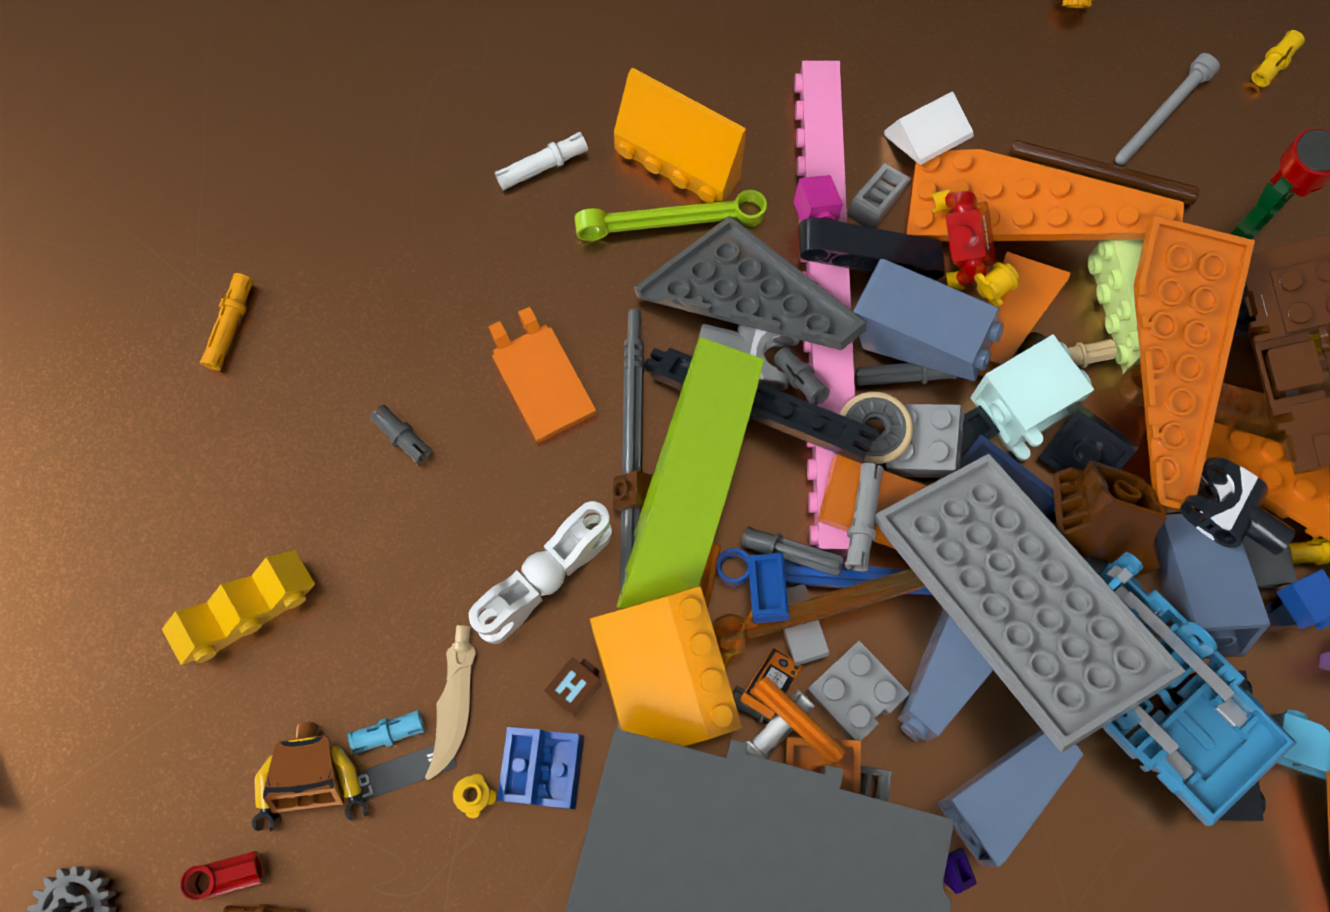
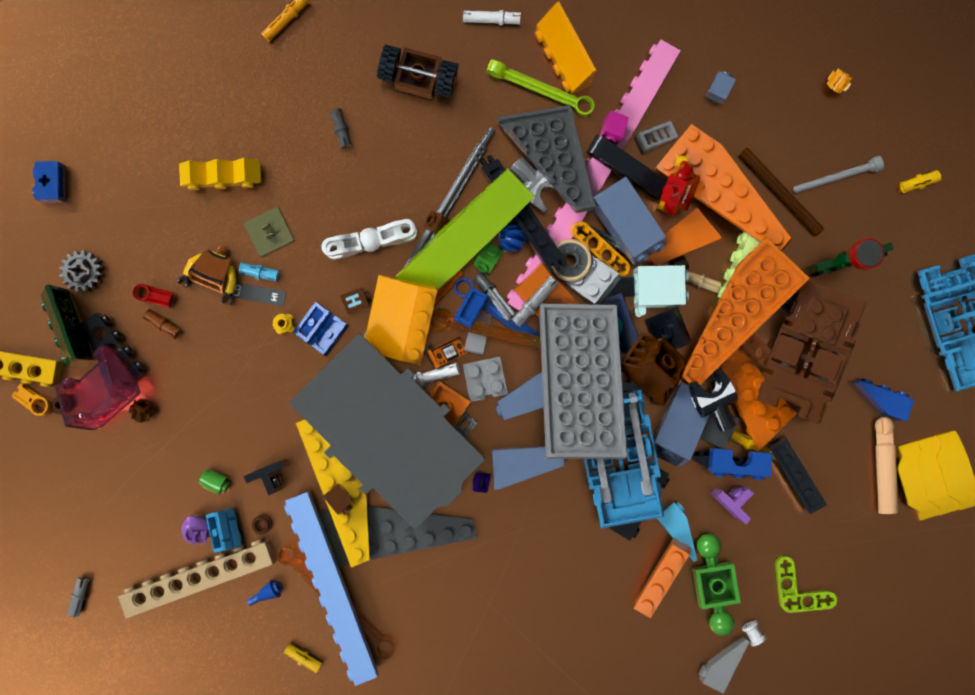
camera: 30 degrees right, 15 degrees up
tan sword [425,625,476,780] -> none
orange tile [488,306,597,444] -> none
orange axle [754,677,845,765] -> none
dark grey pin [774,347,830,405] -> none
white slope [884,91,974,165] -> none
yellow brick [974,262,1019,308] -> none
none -> olive piece [243,207,294,257]
none -> brick [377,44,459,100]
none -> bright green bracket [473,241,505,275]
none -> blue piece [498,223,526,252]
none -> light orange beam [570,221,630,276]
none -> sand blue brick [706,71,736,104]

